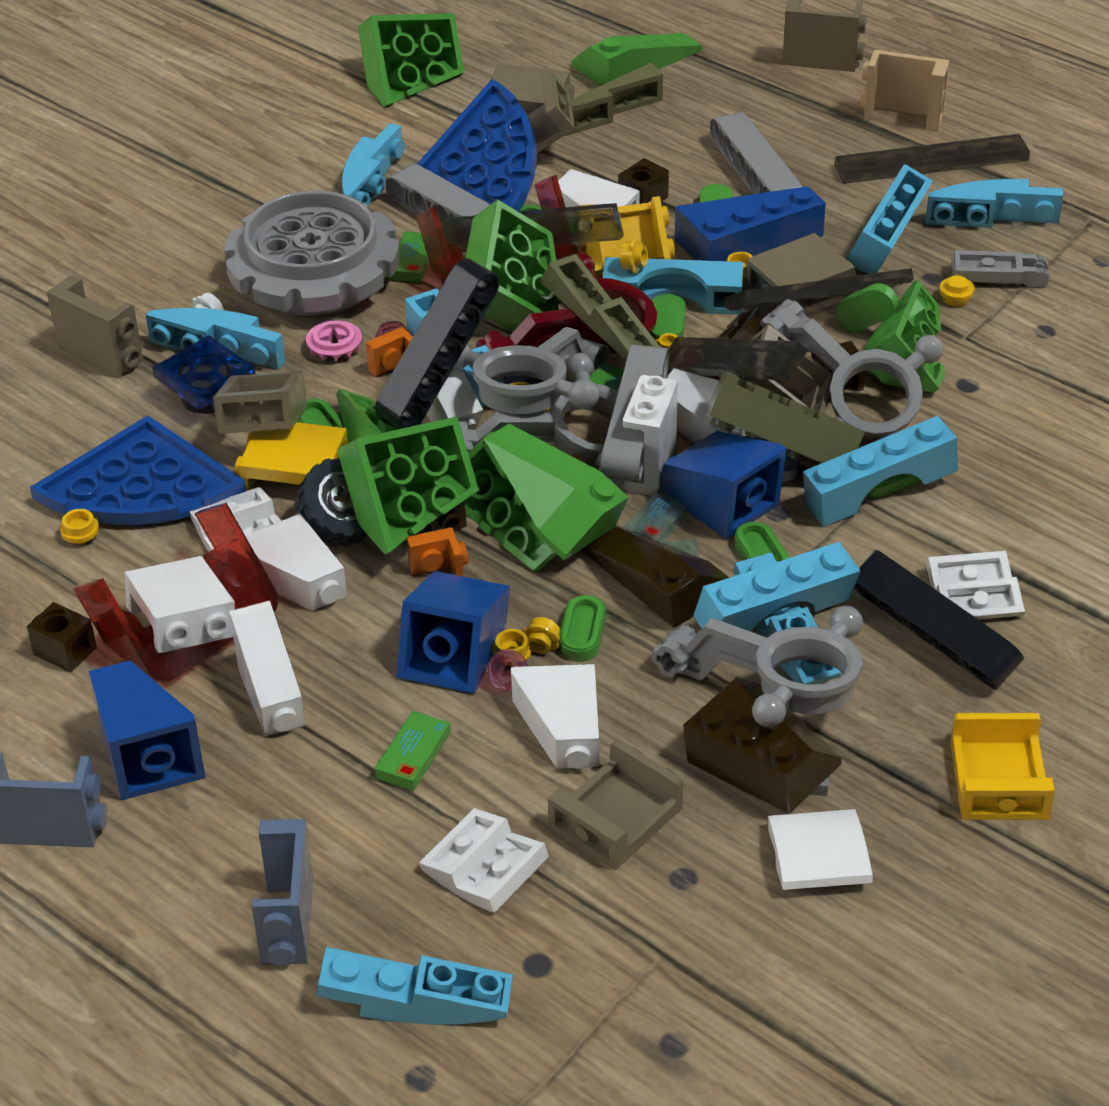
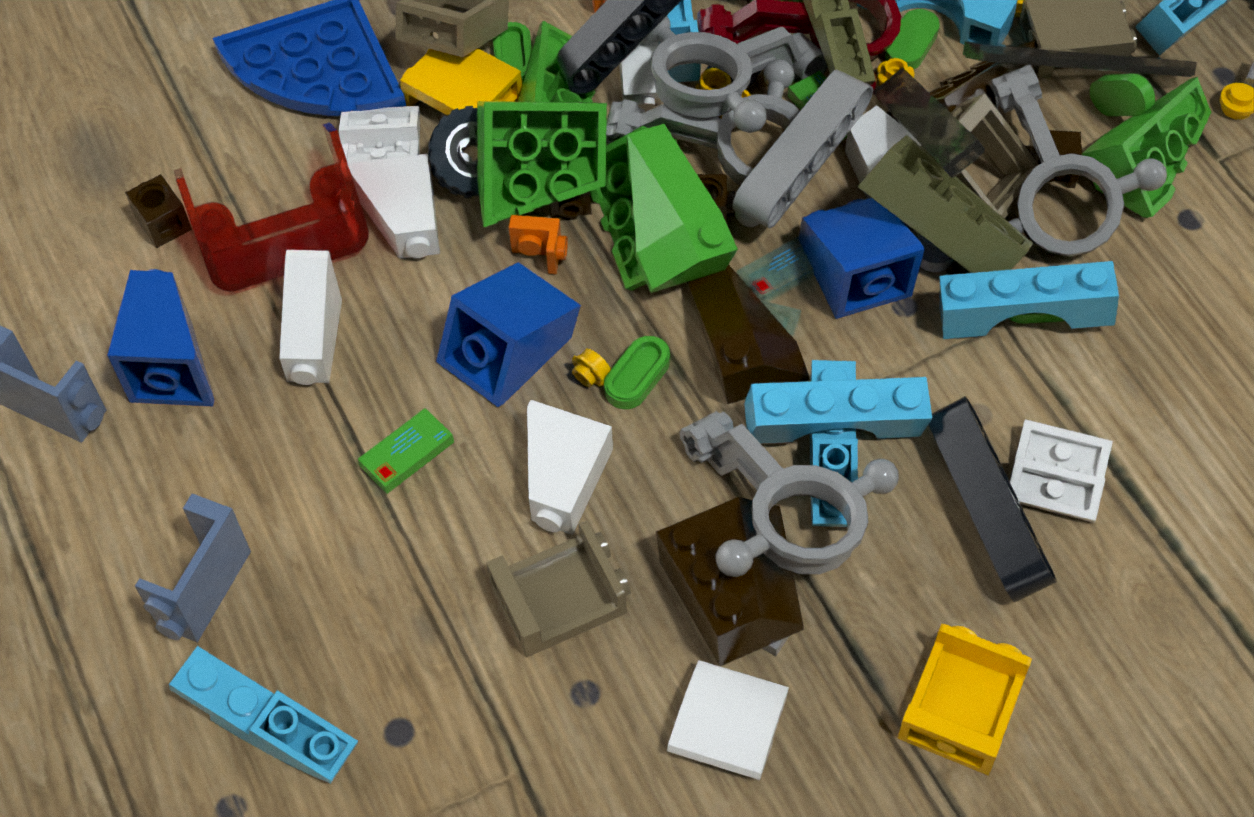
camera: 25 degrees right, 15 degrees up
yellow plate [60,509,99,544] -> none
white panel [124,556,235,653] -> none
white slope [419,808,549,913] -> none
clear pink plate [487,649,528,691] -> none
yellow plate [491,629,531,666] -> none
white panel [622,375,678,497] -> none
bright green tile [734,522,790,562] -> none

